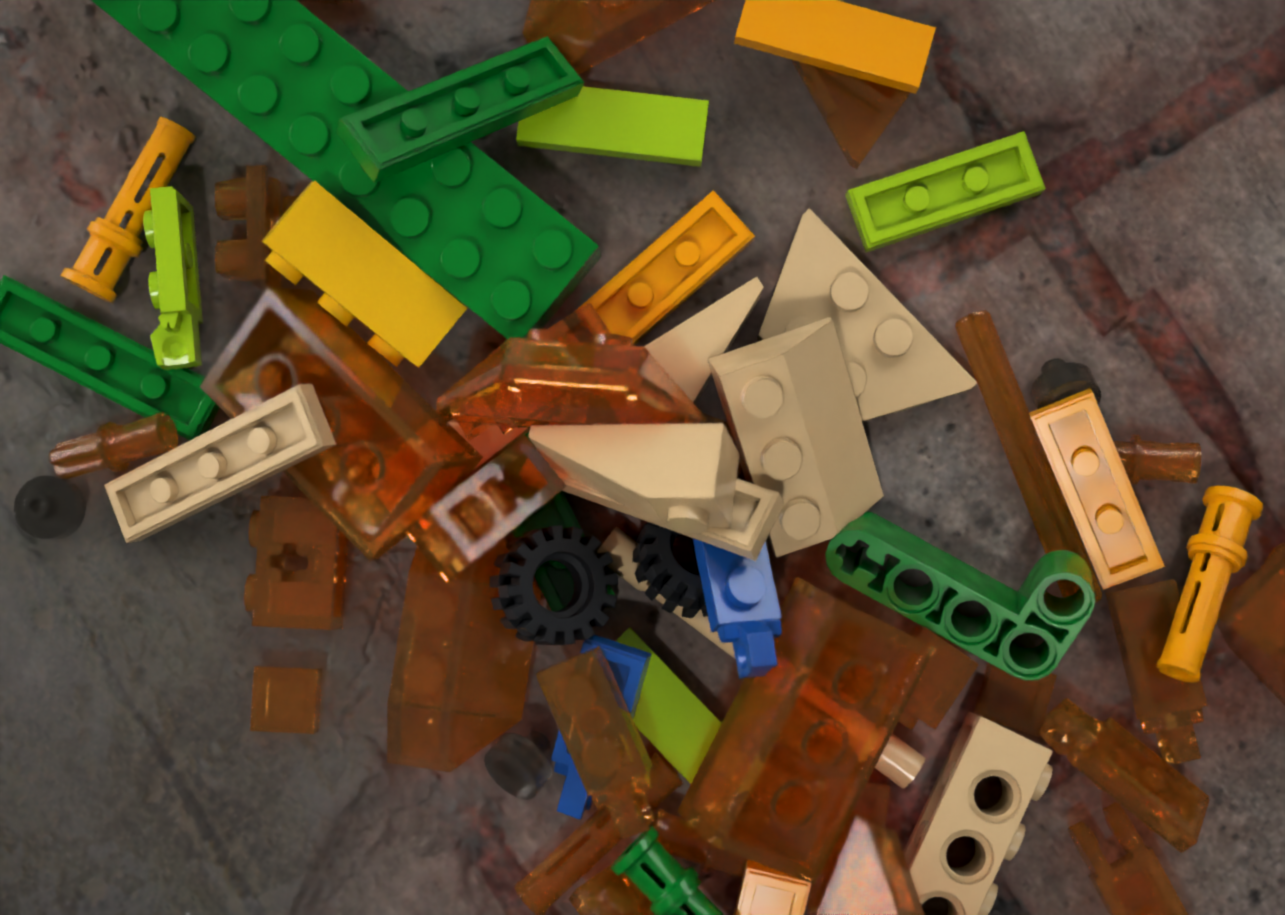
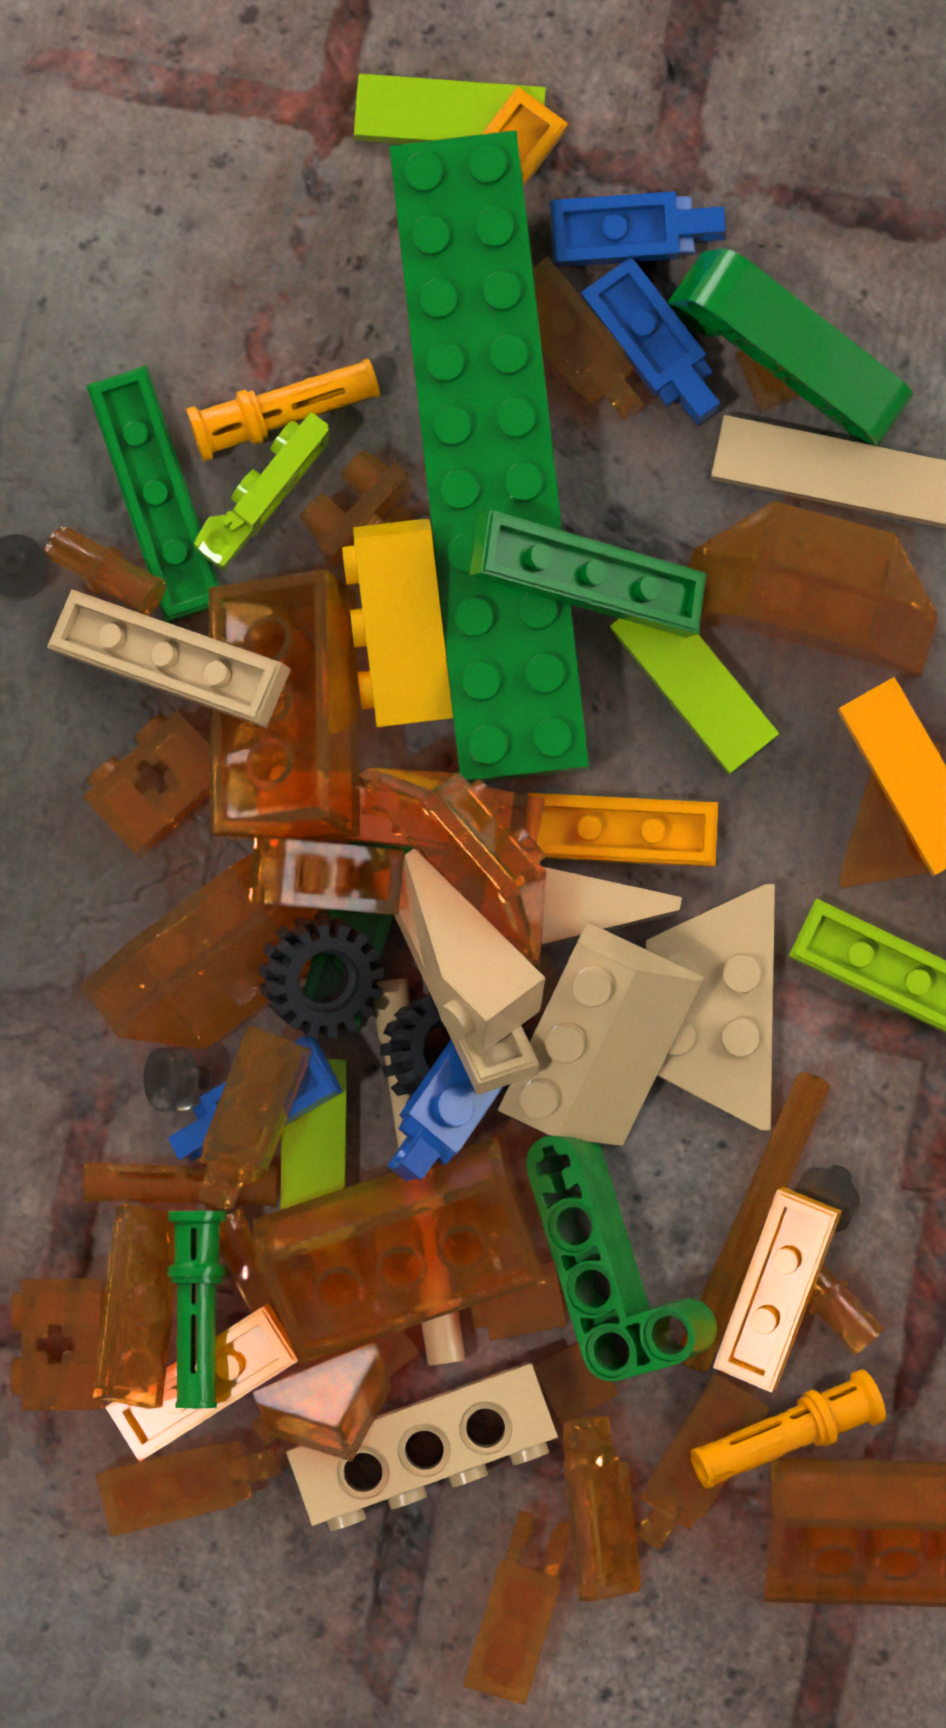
camera: 40 degrees right, 0 degrees up
clear orange tile [250,665,322,734] -> none

